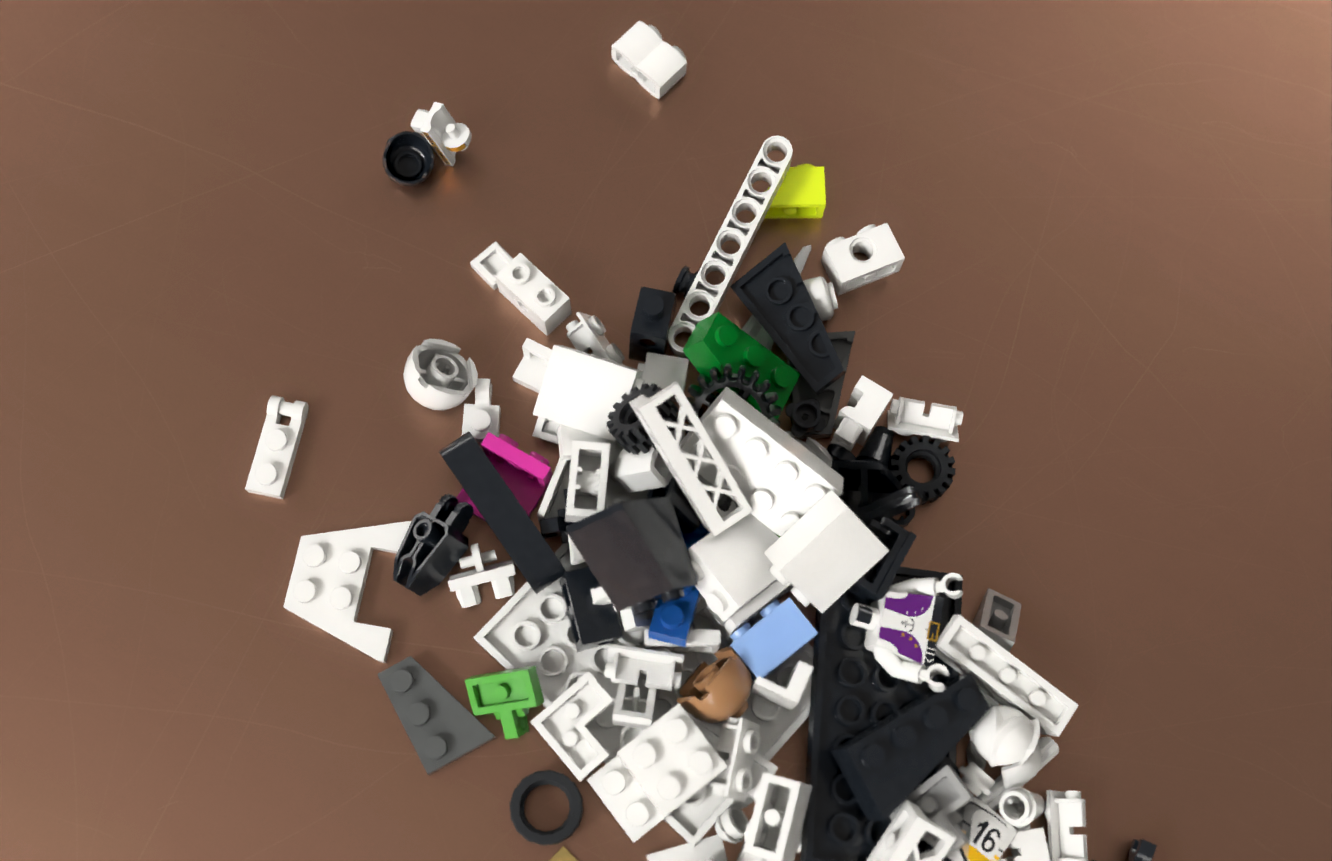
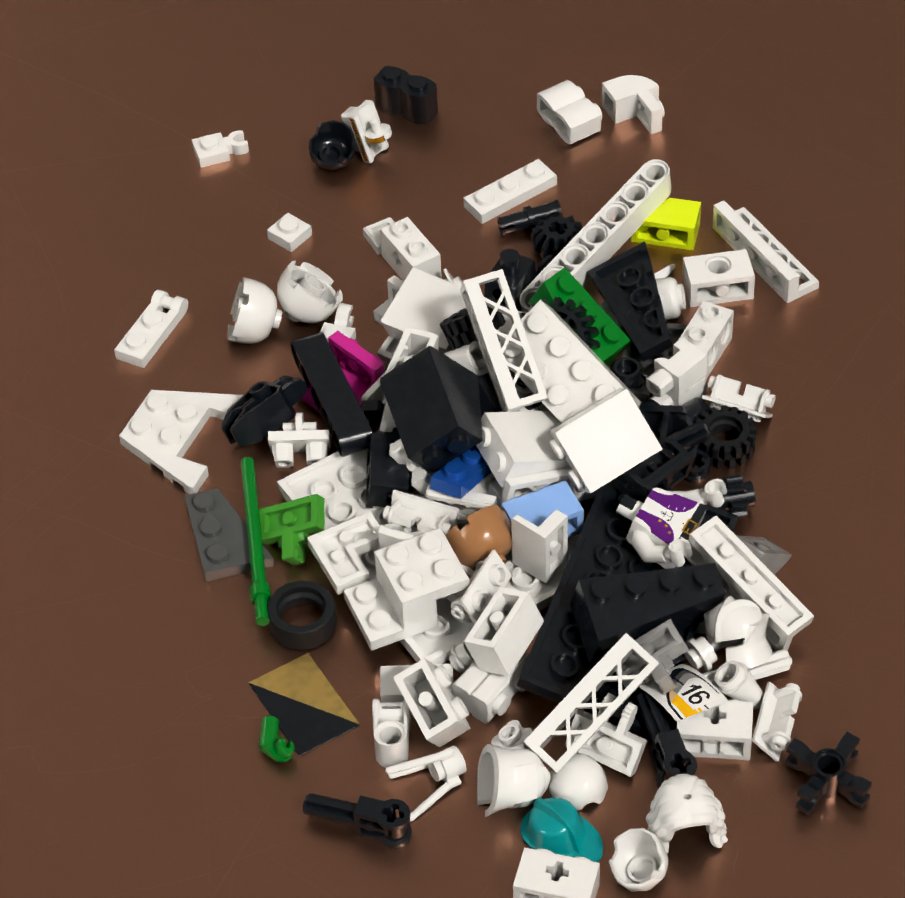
camera: 20 degrees right, 25 degrees down
none -> white plate [191,130,249,168]
none -> white cylinder [227,277,282,344]
none -> green bar [241,457,271,626]
none -> white plate [267,213,312,252]
none -> black brick [374,66,438,125]
none -> white plate [463,159,557,224]
none -> black pin [497,200,563,237]
none -> black gear [531,213,583,260]
none -> white brick [602,75,665,134]
none -> white brick [679,300,734,378]
none -> white fence [712,200,819,303]
none -> black gear [718,475,756,517]

